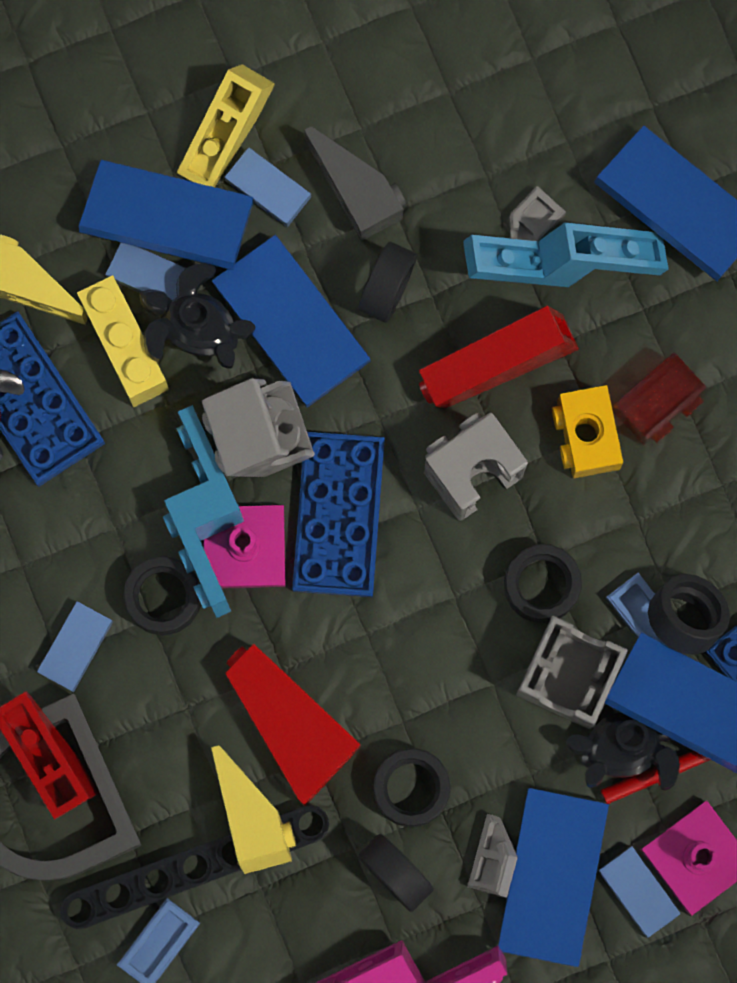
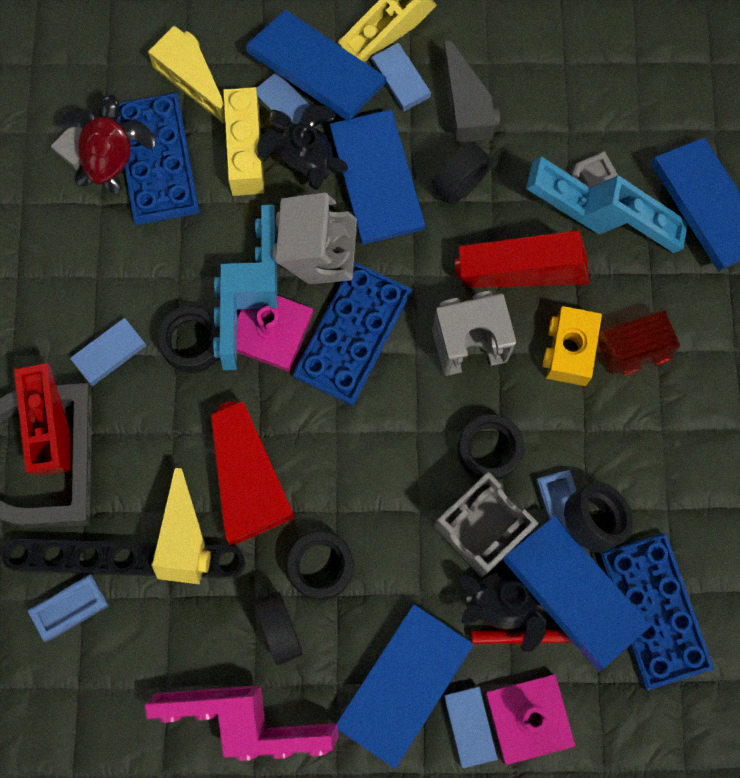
camera: 20 degrees right, 5 degrees down
light grey tile [467,814,518,898] -> none

